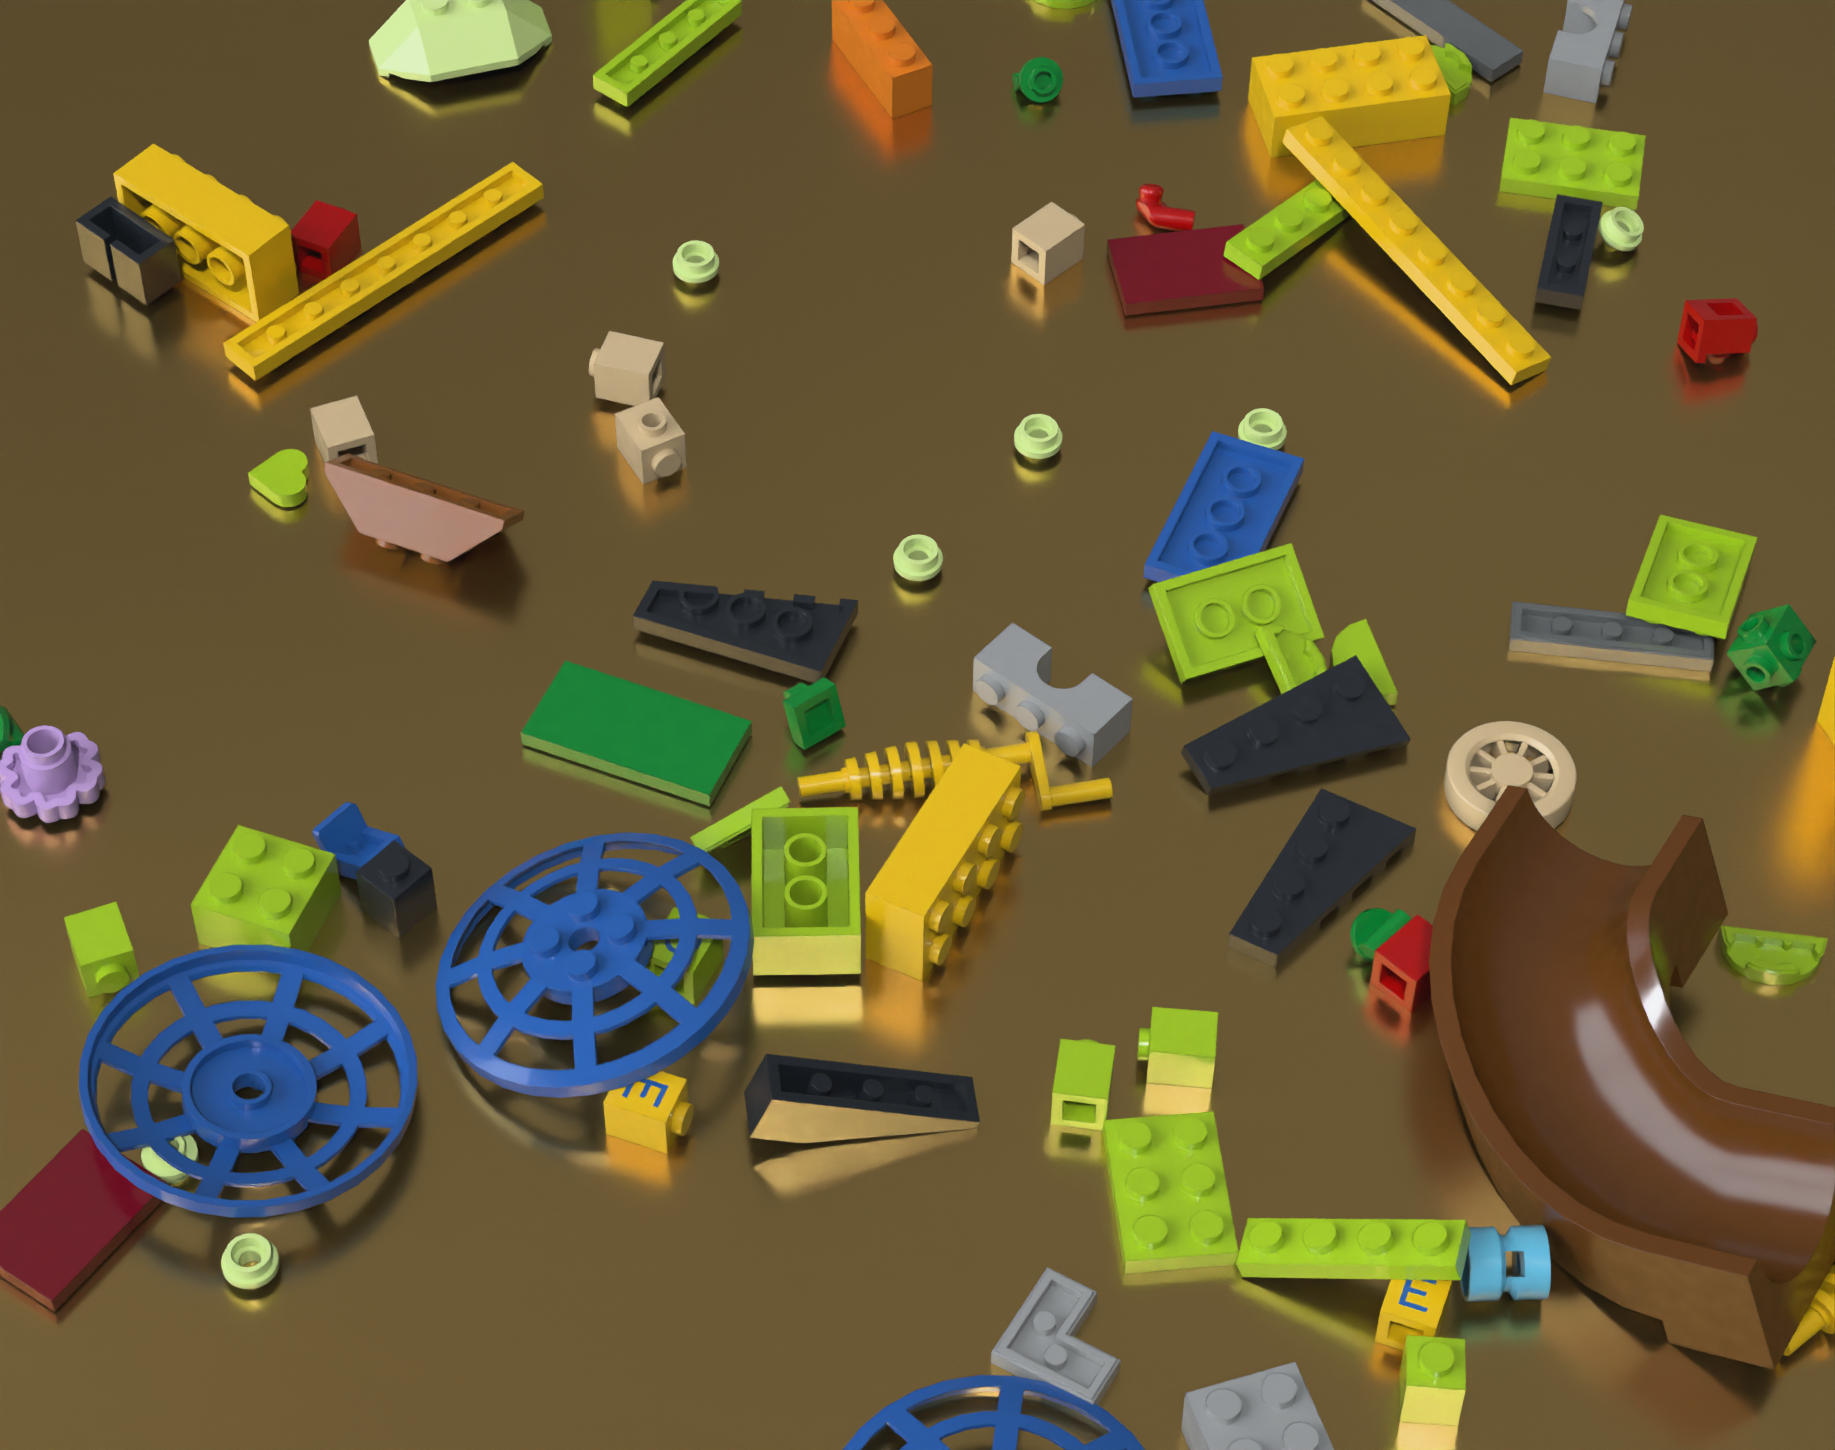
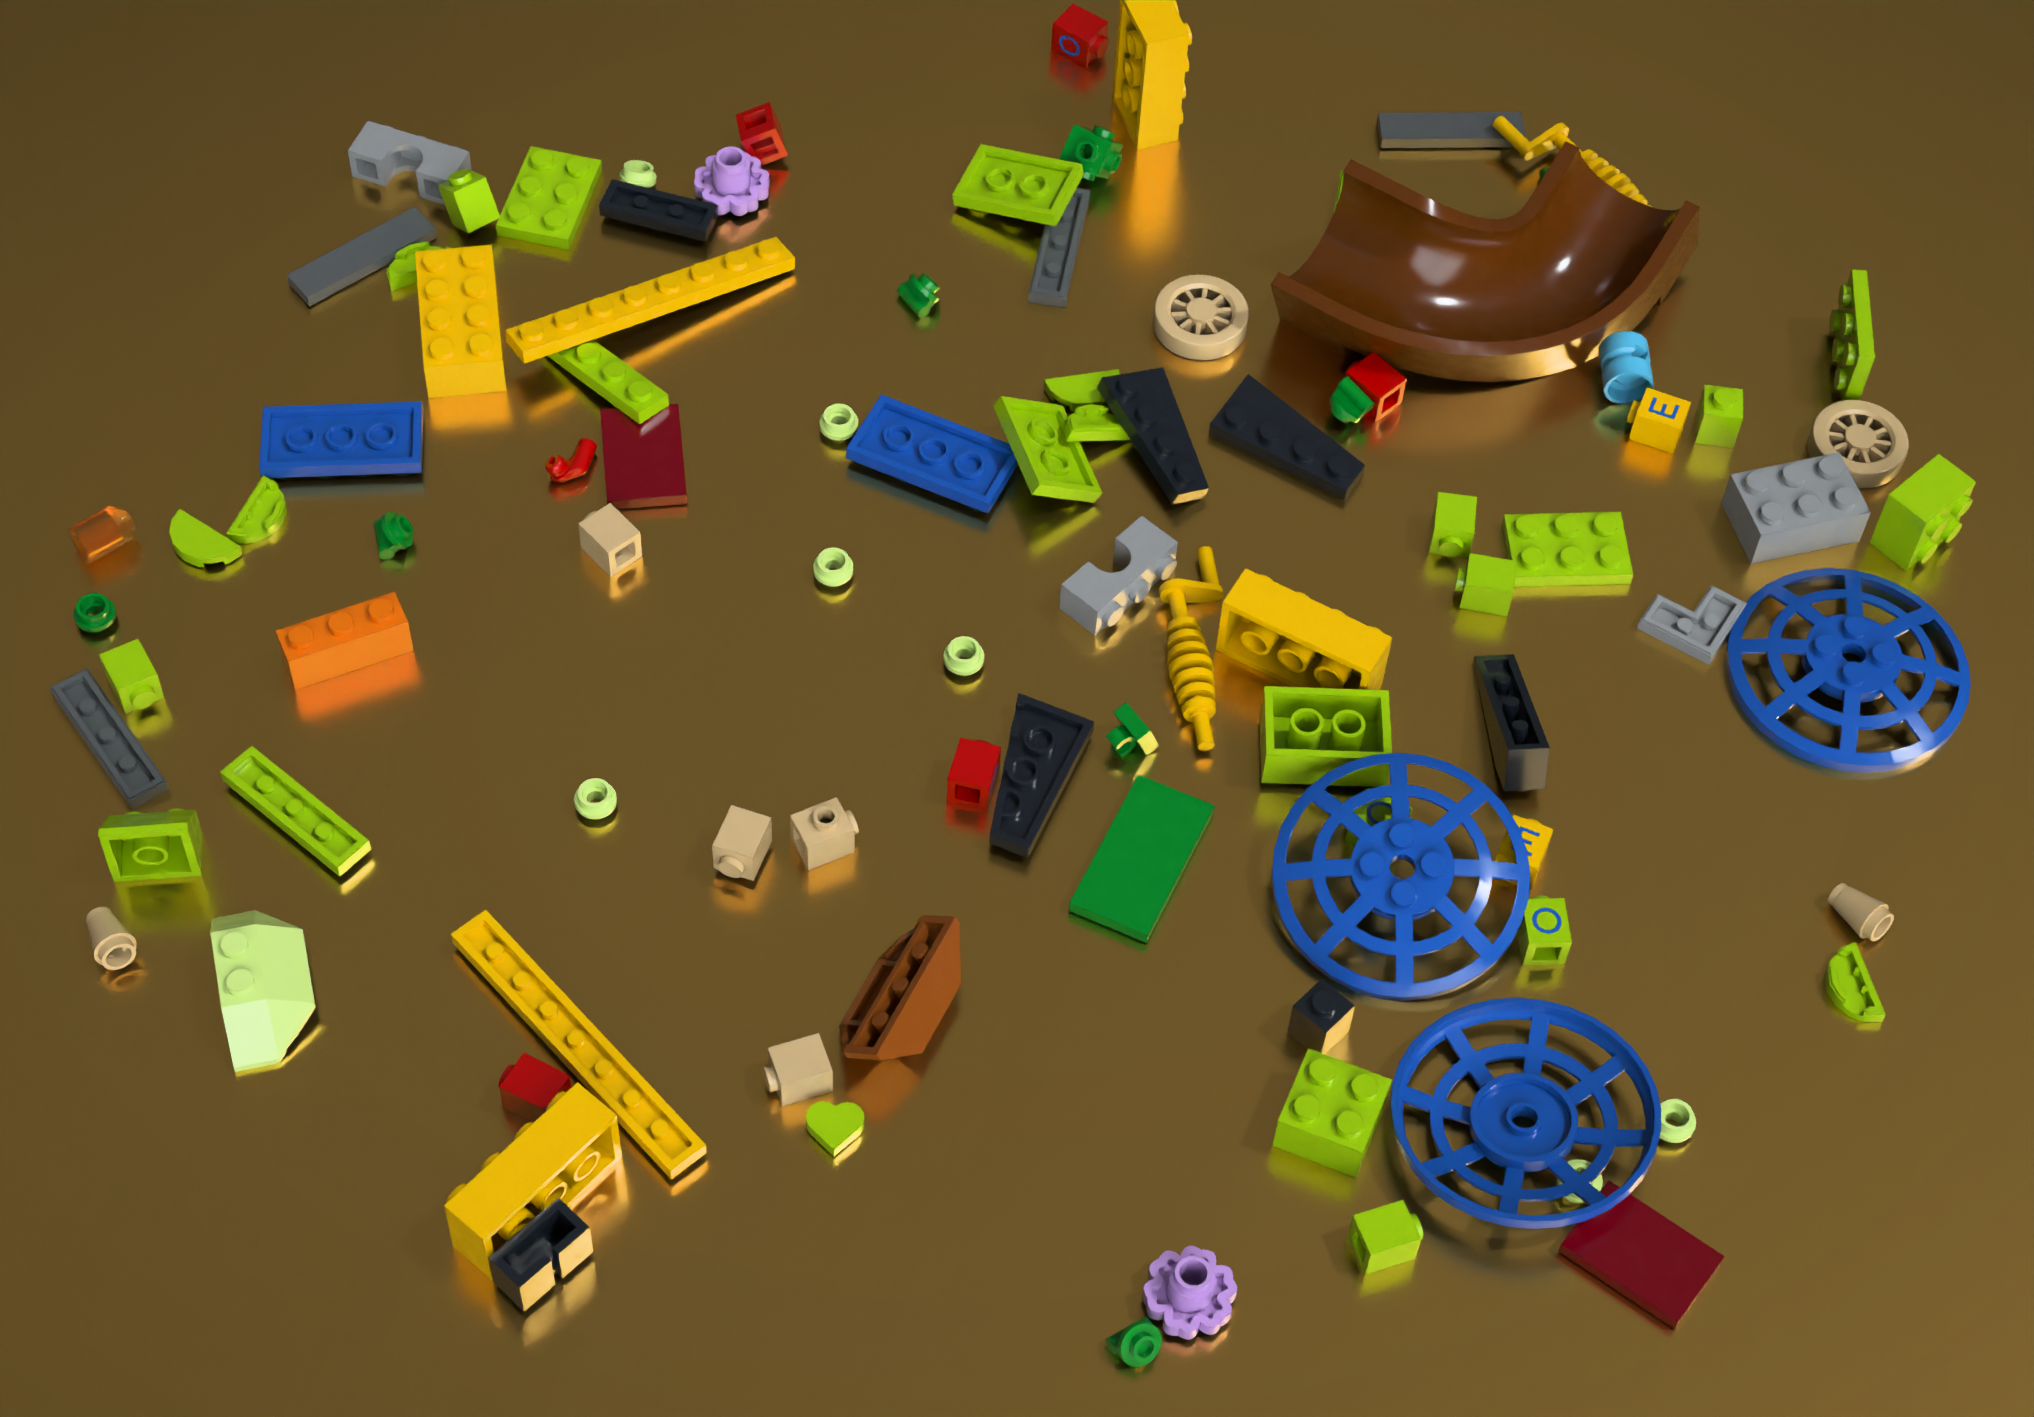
camera: 90 degrees left, 5 degrees up
blue bracket [312,802,405,880] -> none
lime tile [690,786,791,854] -> none
lime plate [1236,1218,1471,1280] -> none
none -> lime brick [438,169,501,233]
none -> lavender plant [694,147,770,216]
none -> green plate [897,273,940,318]
none -> red brick [947,737,1001,810]
none -> lime brick [1517,896,1572,966]

